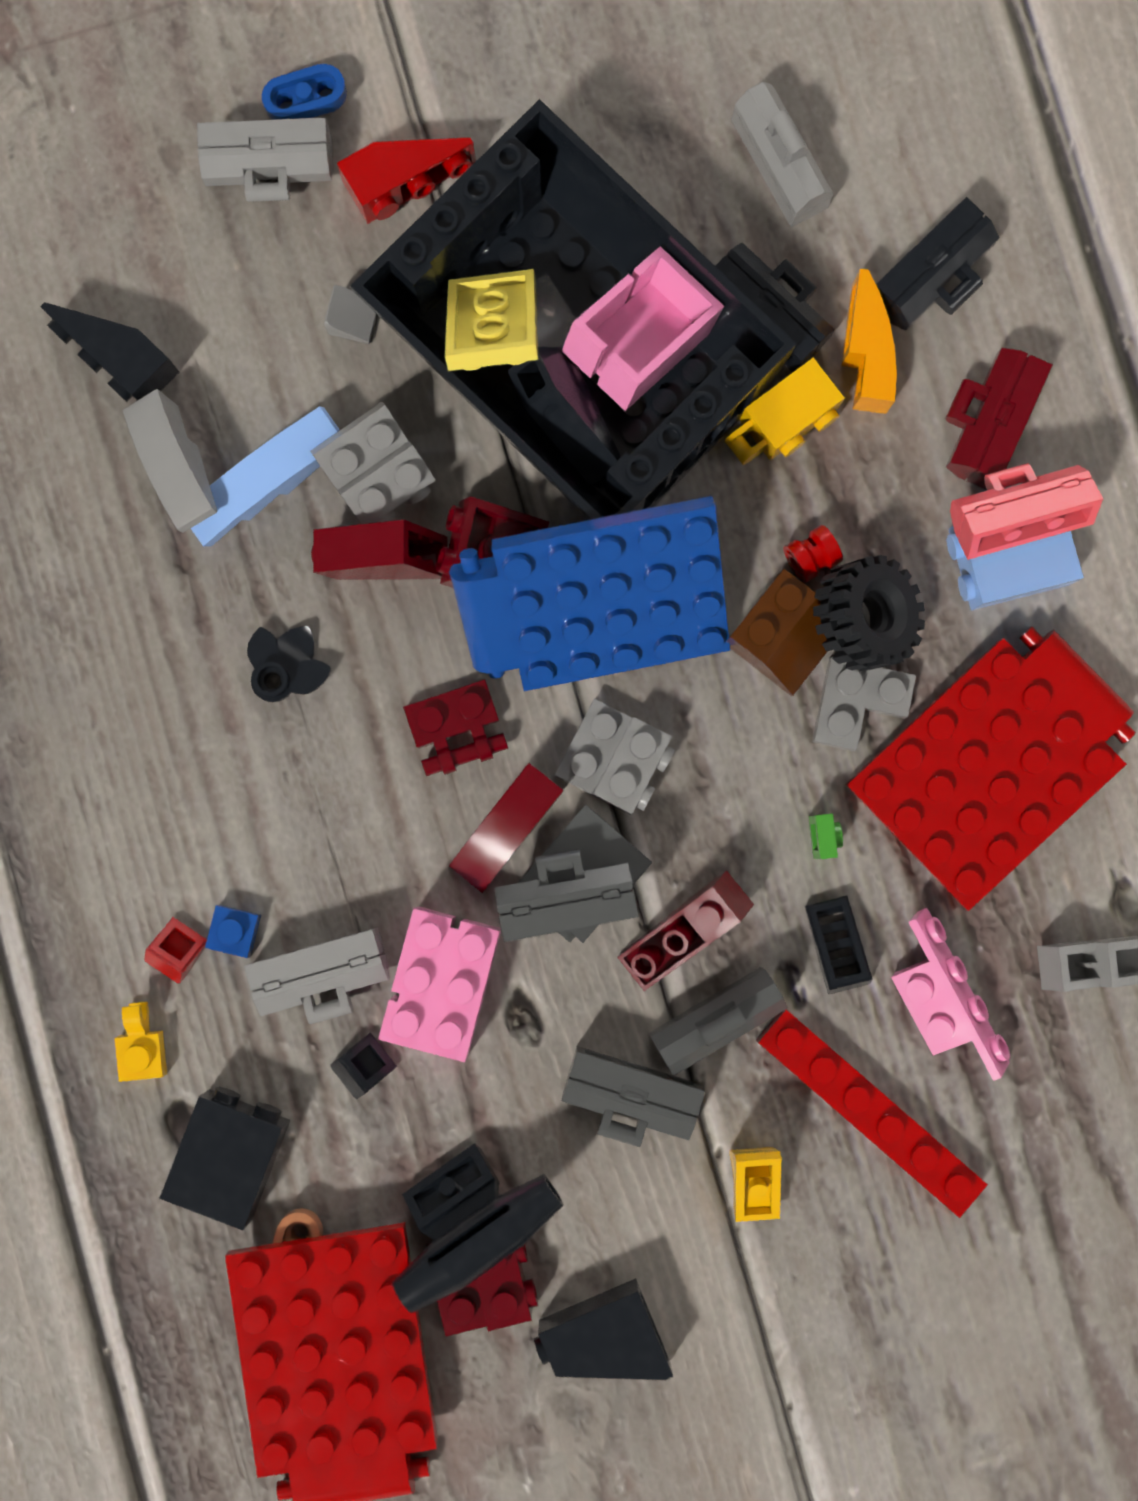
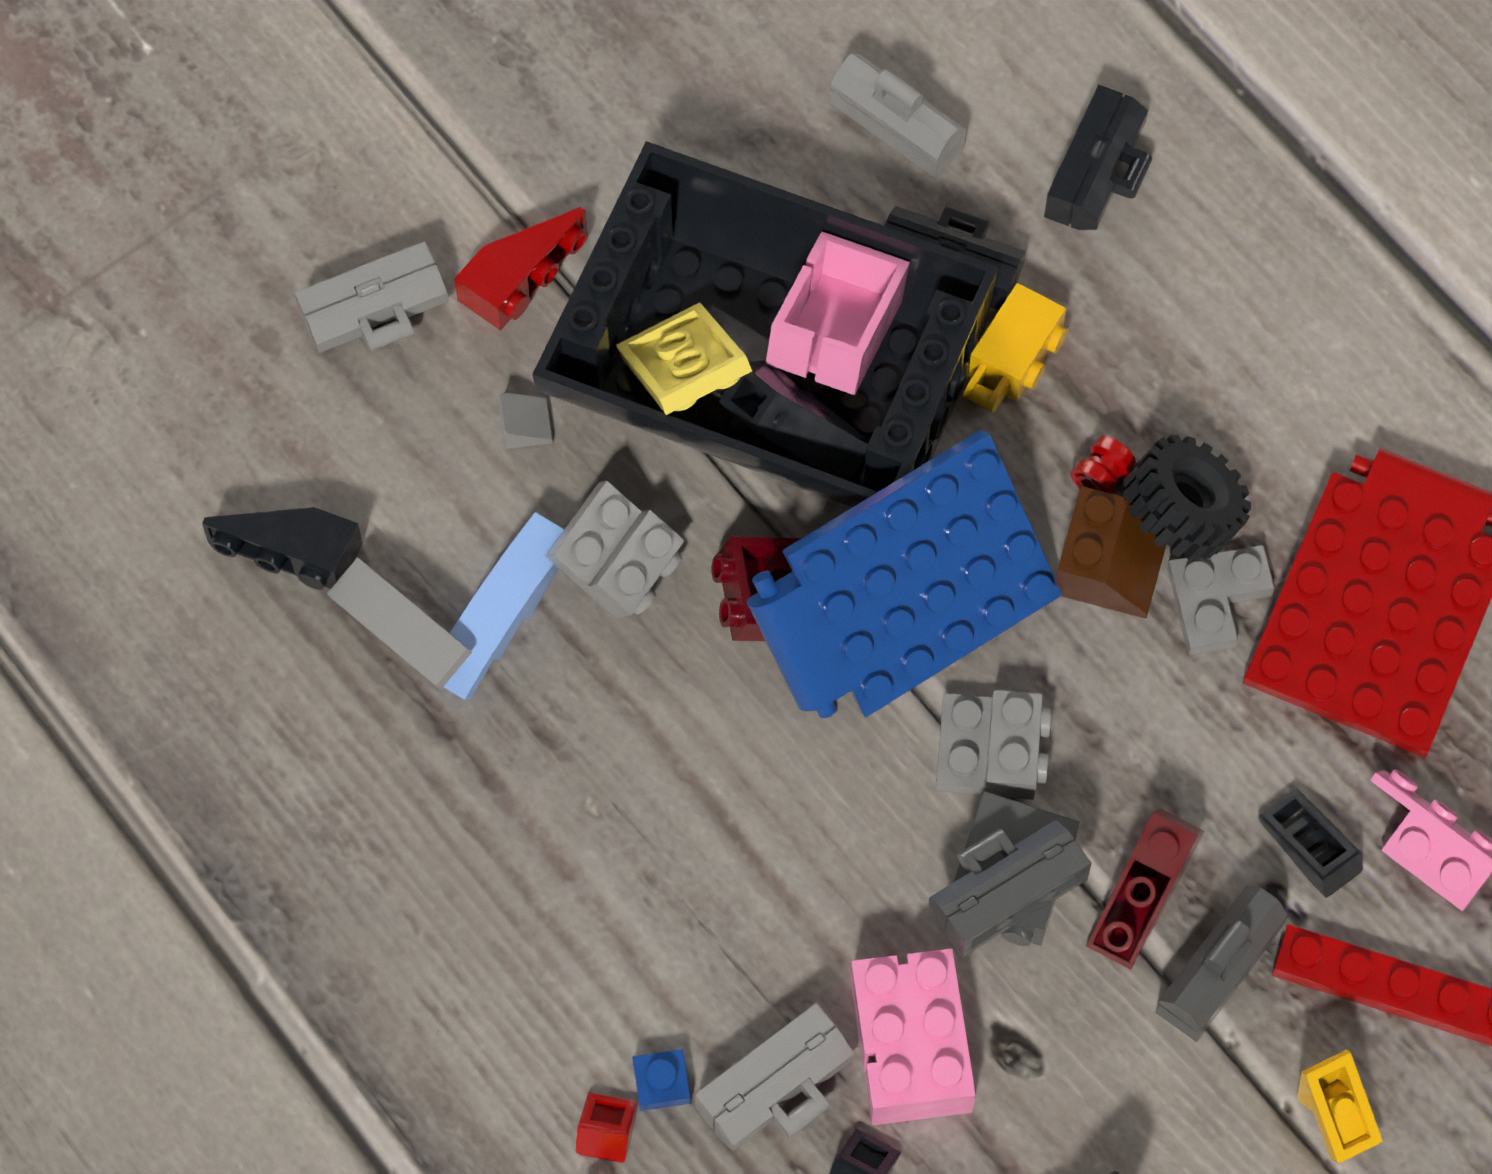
camera: 20 degrees left, 20 degrees down
black plate [247,626,331,703] -> none
blue plate [262,64,347,120] -> none
dark red slope [311,519,448,580] -> none
dark red plate [403,679,509,776] -> none
dark red slope [449,763,564,893] -> none
dark grey piece [561,1046,705,1148] -> none
bright green plate [808,813,843,859] -> none
light orange slope [841,269,897,414] -> none
dark red piece [945,348,1053,490] -> none
light blue brick [947,526,1084,611] -> none
coral piece [950,463,1103,560] -> none

